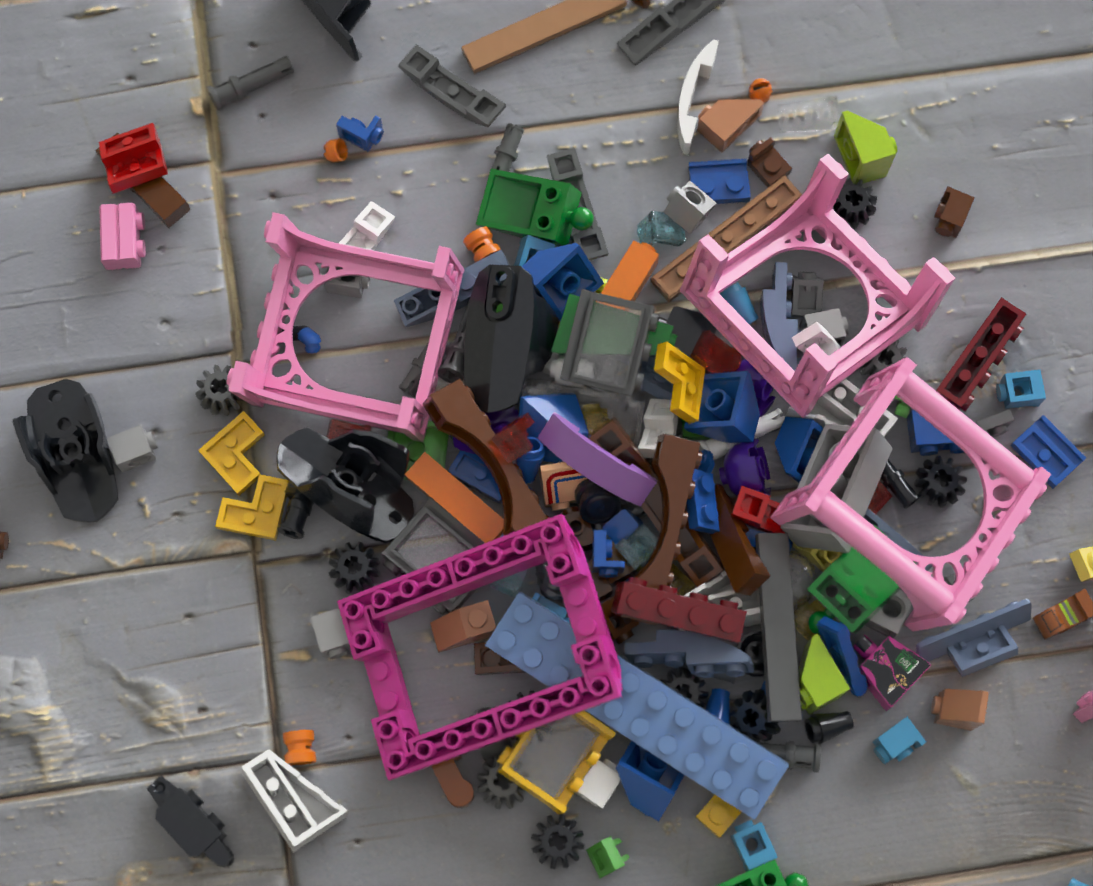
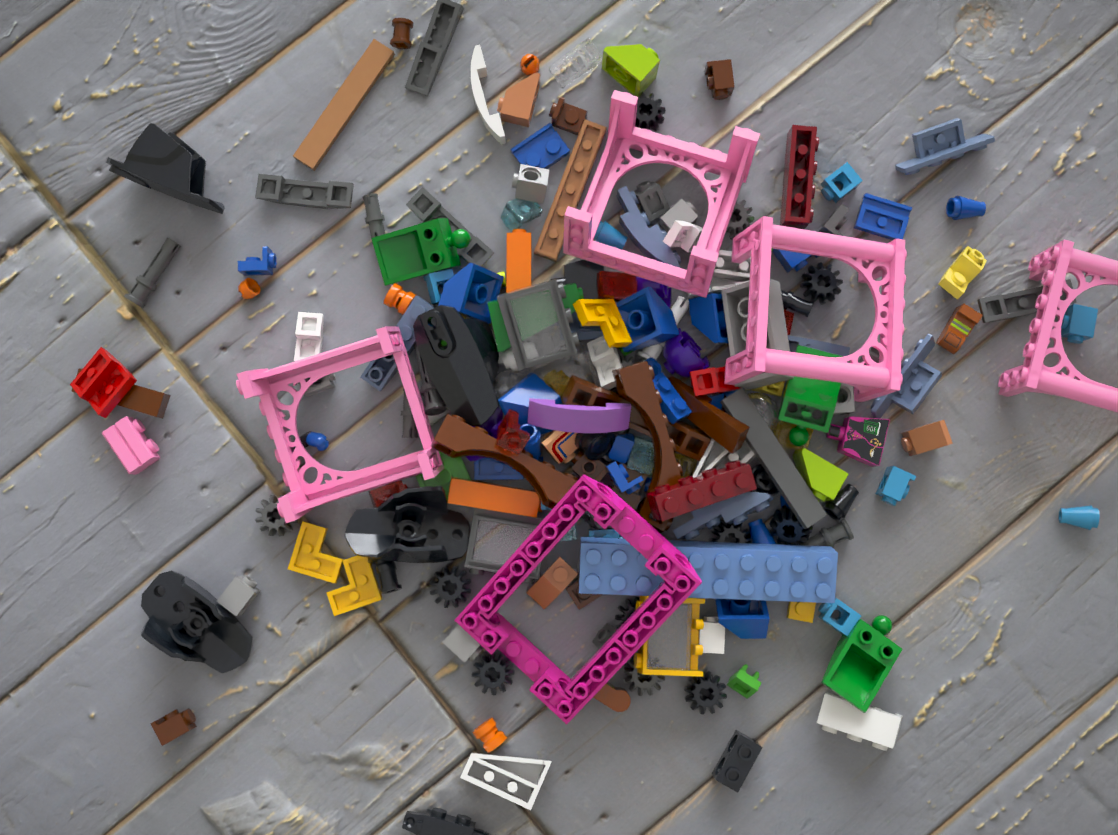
camera: 30 degrees left, 10 degrees up
blue hinge [817,616,868,697] -> none
none -> black gear [472,652,515,696]

